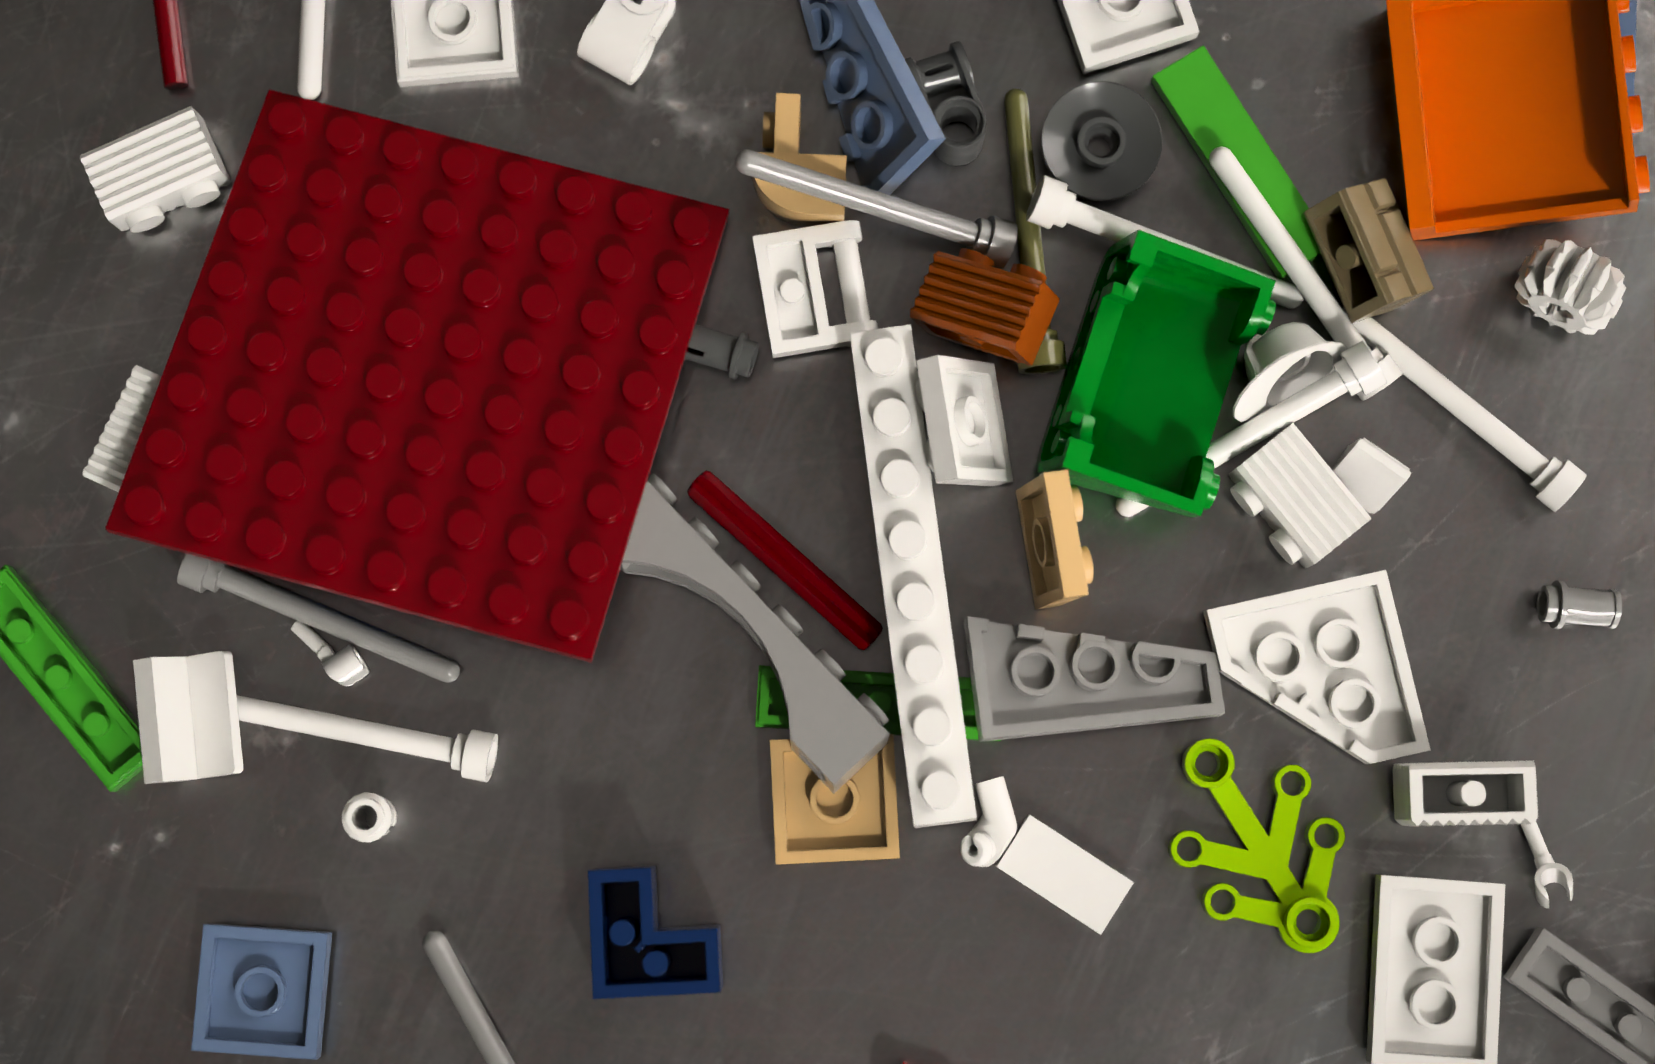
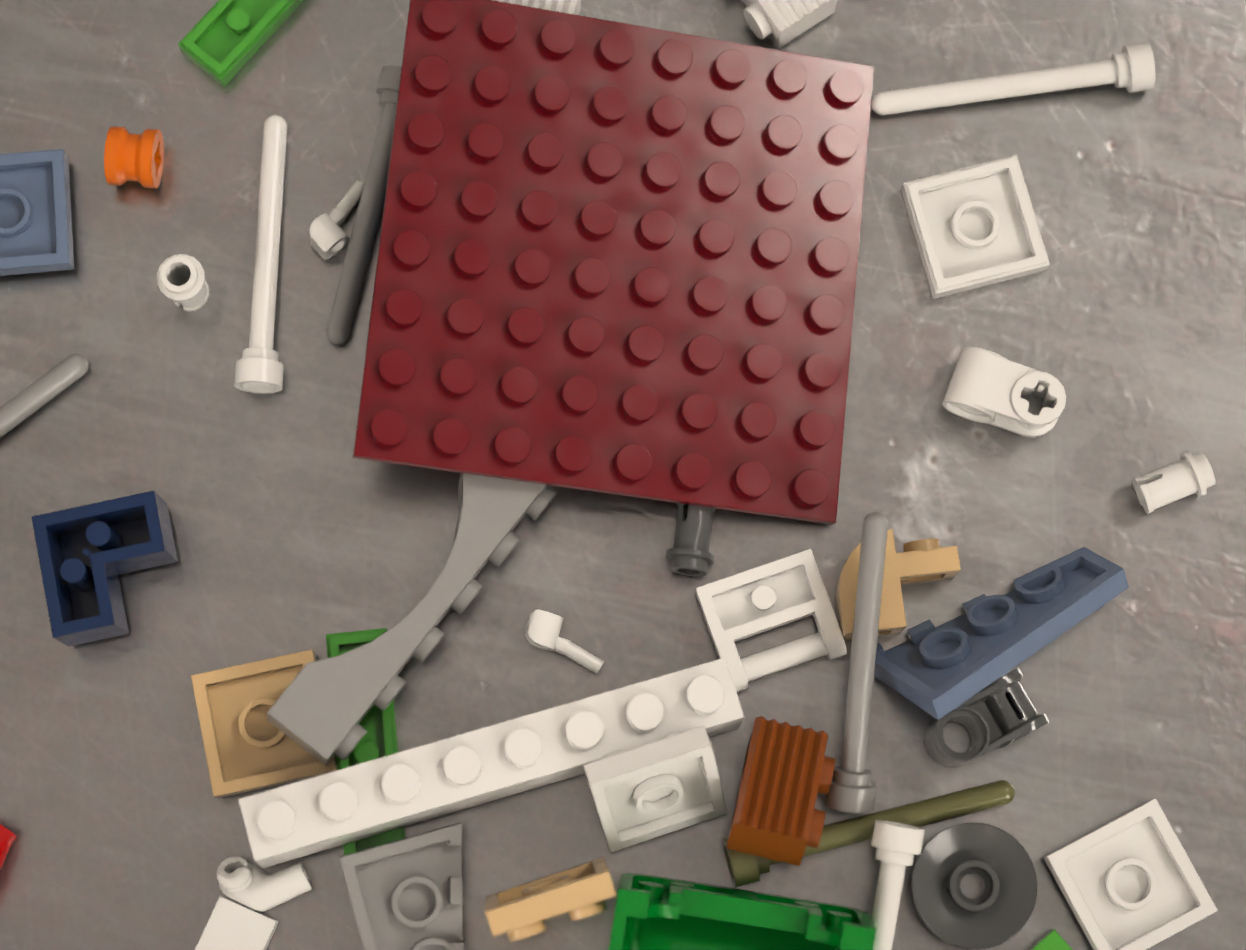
camera: 80 degrees right, 5 degrees down
white panel [133,651,243,784] -> none
dark red axle [687,470,883,650] -> none
none -> orange wheel [104,126,164,189]
none -> white hand [525,609,604,674]

